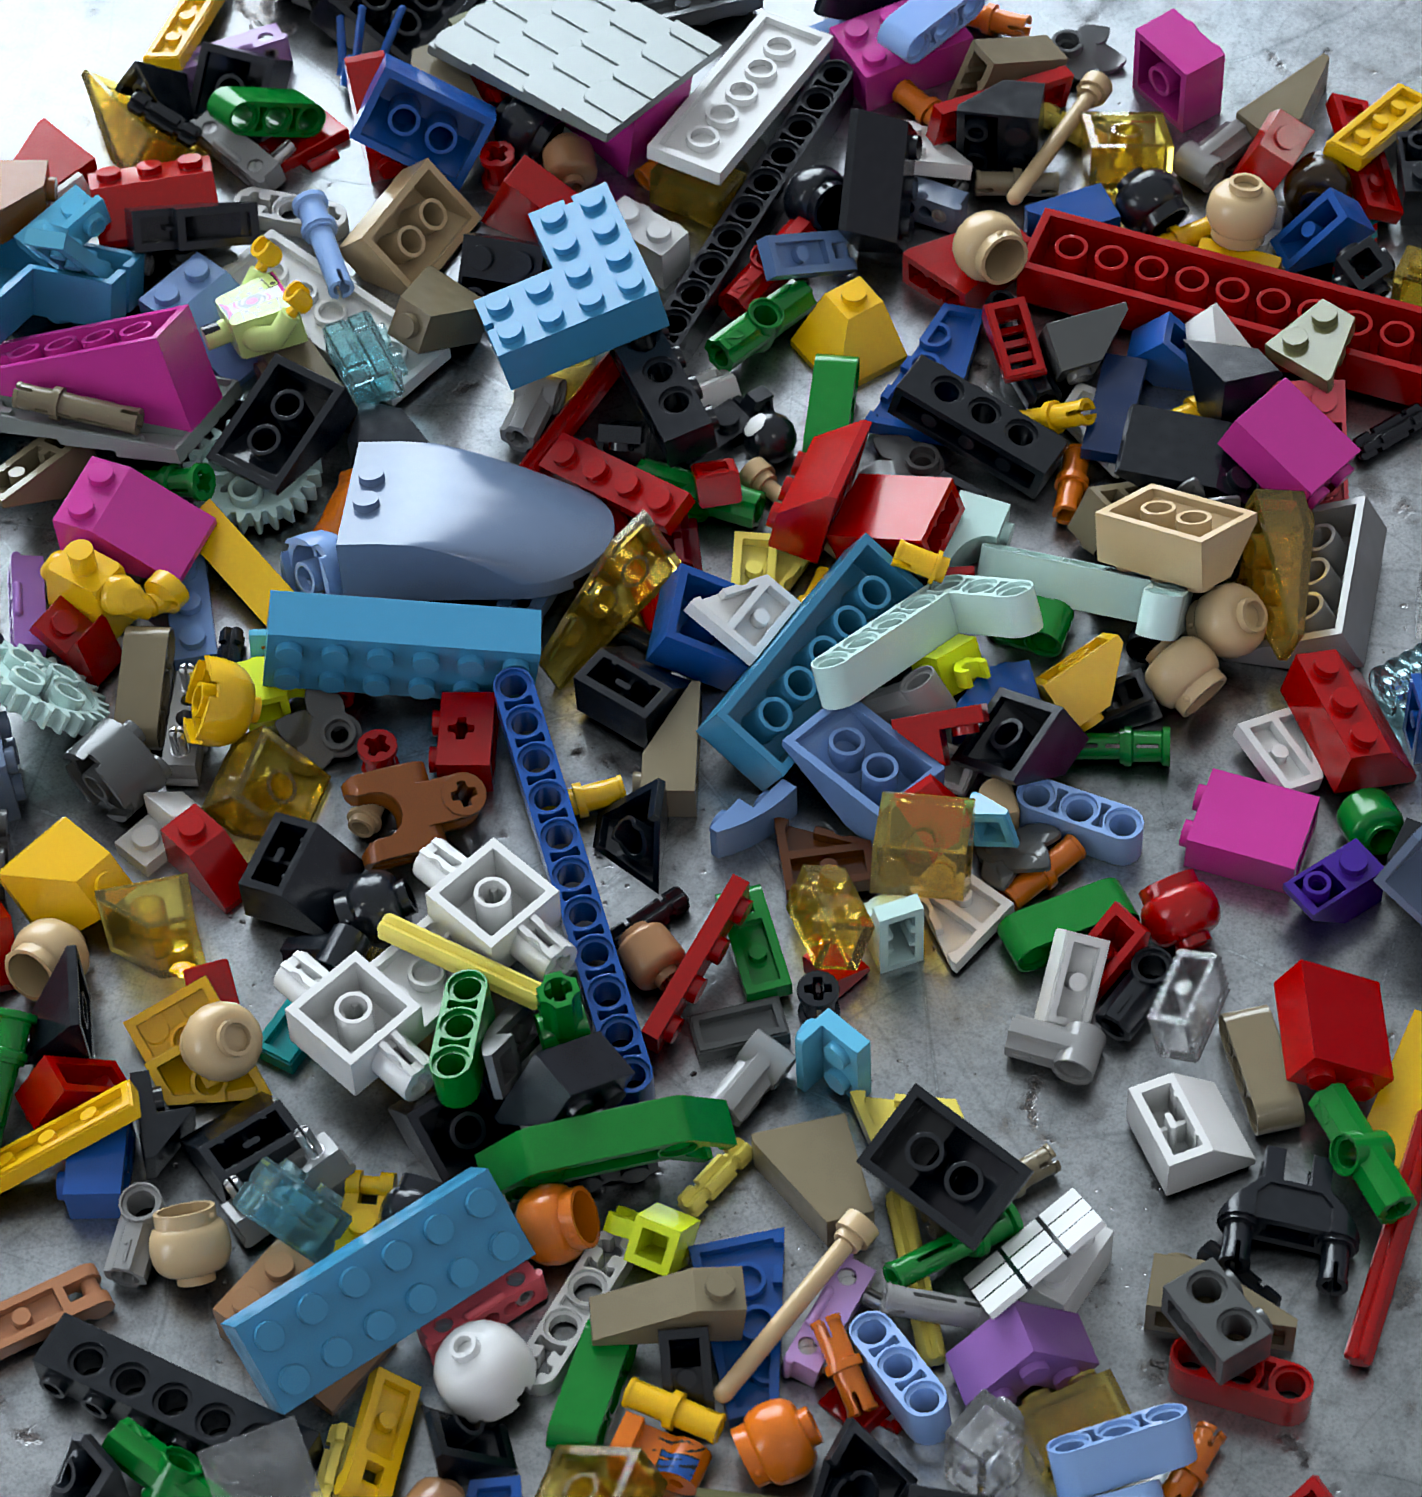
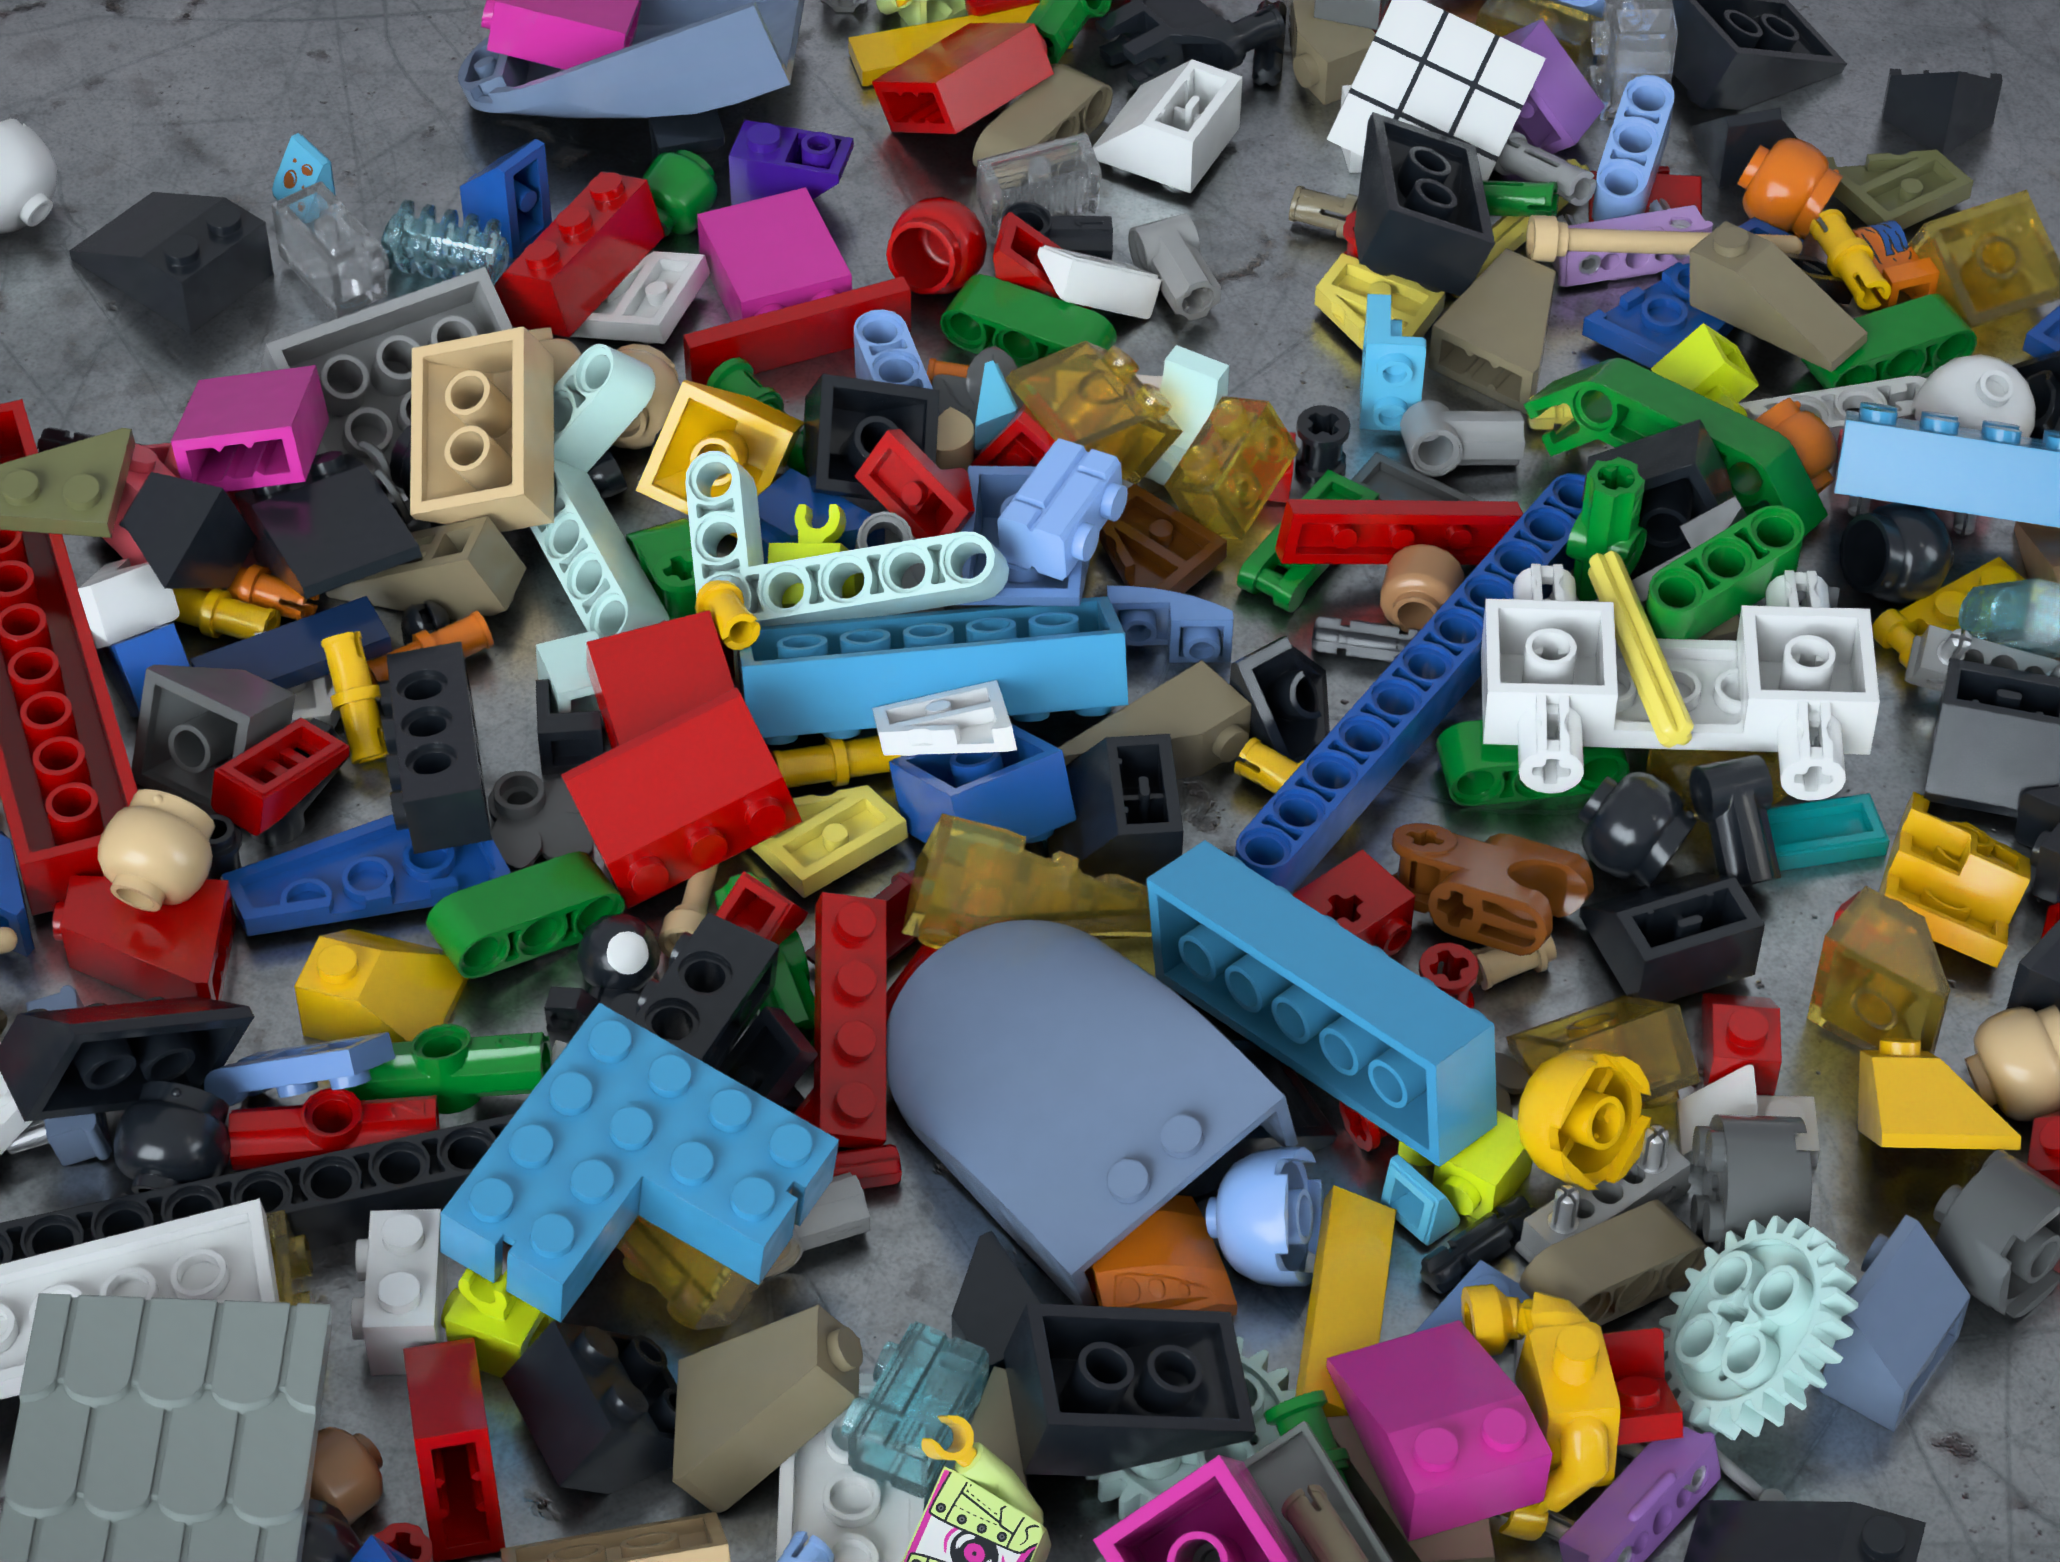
camera: 135 degrees left, 5 degrees down
tan piece [179,1001,263,1082] -> none
orange pin [810,1313,878,1418] -> none
clear yellow wedge [1235,489,1315,661] -> none
none -> red tile [683,276,911,385]
none -> light blue brick [997,438,1128,581]

